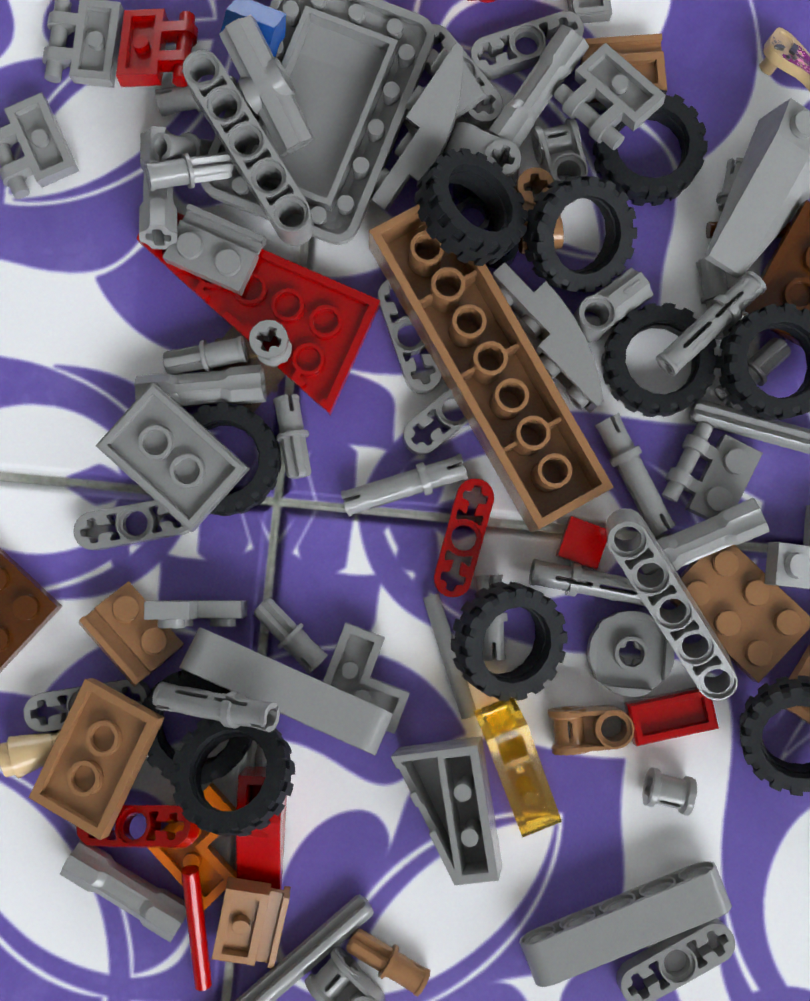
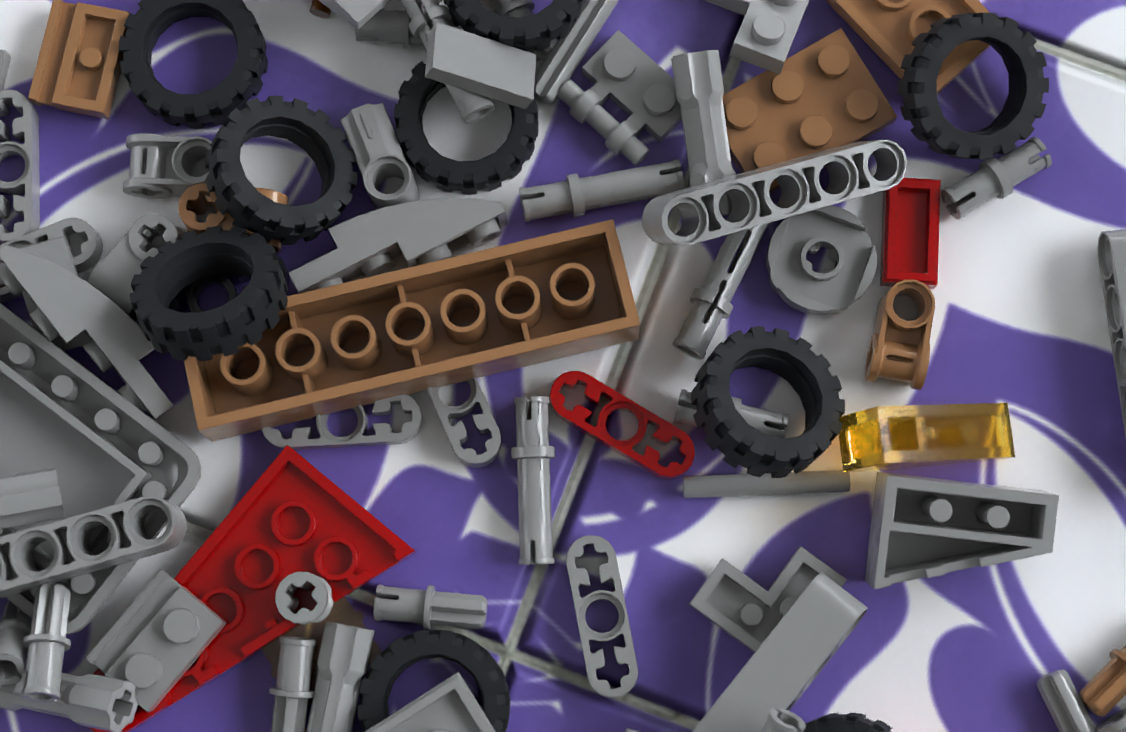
camera: 70 degrees left, 5 degrees down
light grey axle [254,598,328,674] -> none
light grey axle [487,25,589,151] -> none
light grey plate [554,43,666,150] -> none
red tile [555,516,607,570] -> none
light grey bush [642,767,697,816] -> none
none -> light grey tile [425,22,536,109]
none -> light grey beam [566,535,638,698]
none -> light grey pin [941,136,1052,220]

